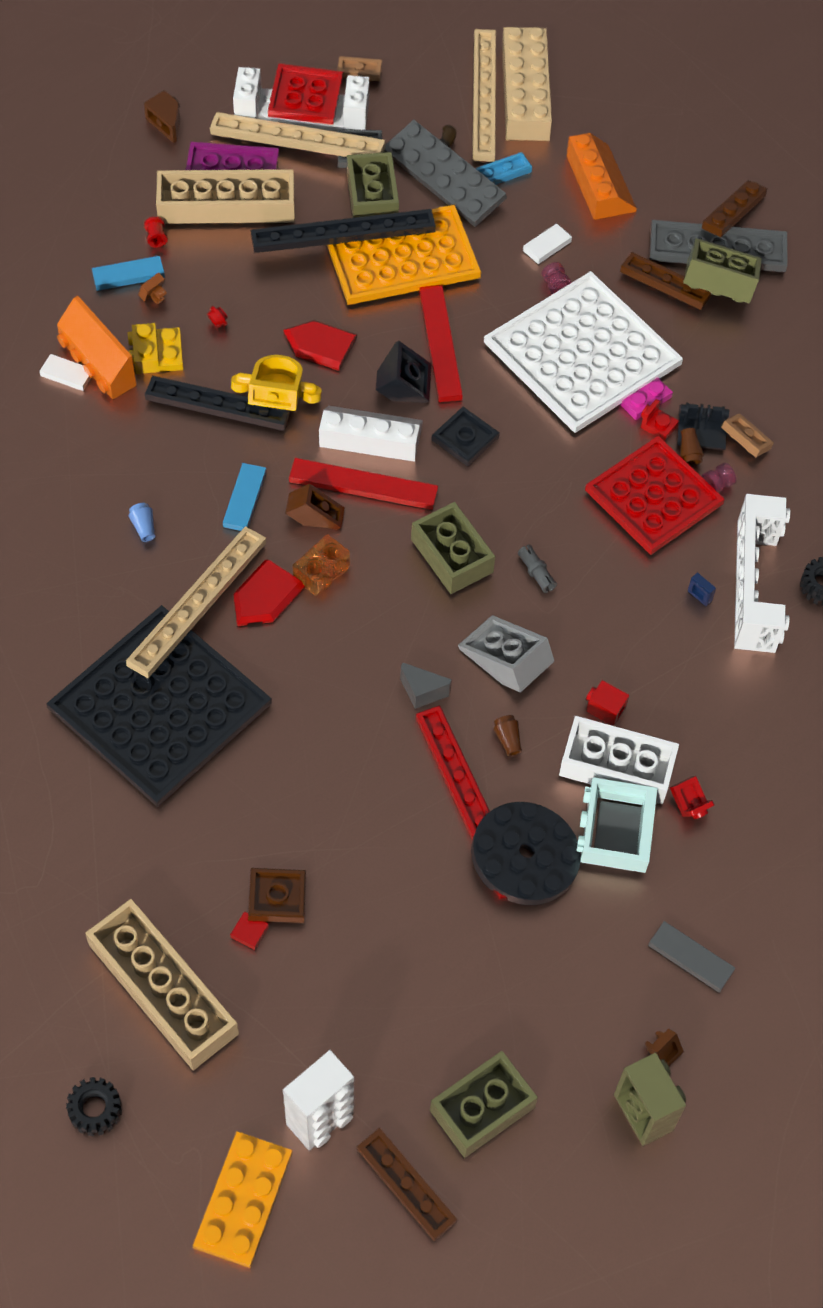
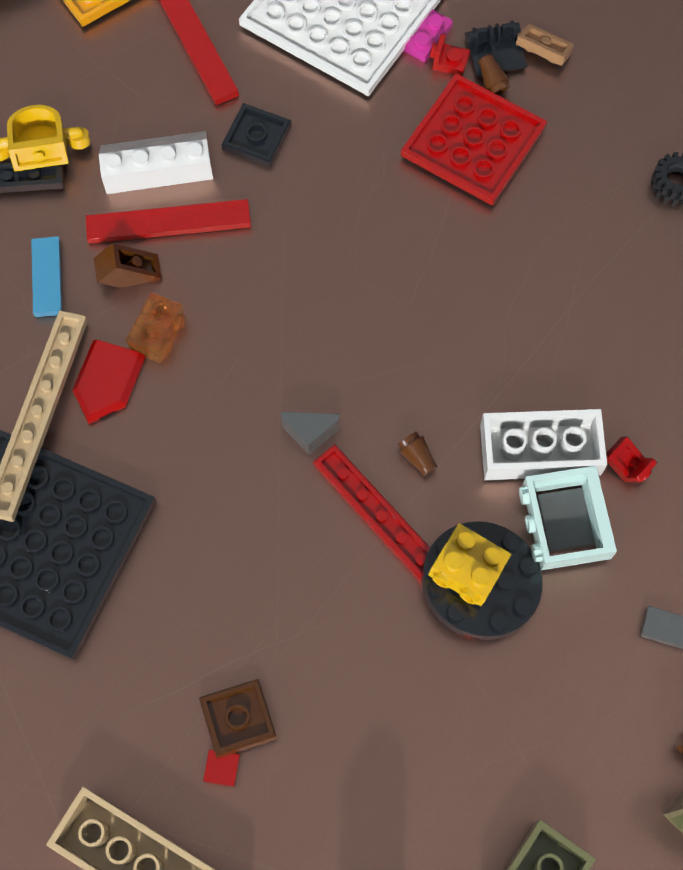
camera: 15 degrees left, 10 degrees up
red tile [283,320,357,371] -> none
black slope [376,341,431,403] -> none
olive brick [411,502,495,594] -> none
light grey slope [458,615,554,692] -> none
dark grey pin [518,545,557,593] -> none
red brick [586,680,629,726] -> none
dark blue tile [688,572,716,606] -> none
clear pink wheel [702,463,736,493] -> none
white plate [734,494,790,653] -> none
none -> yellow plate [428,523,511,606]

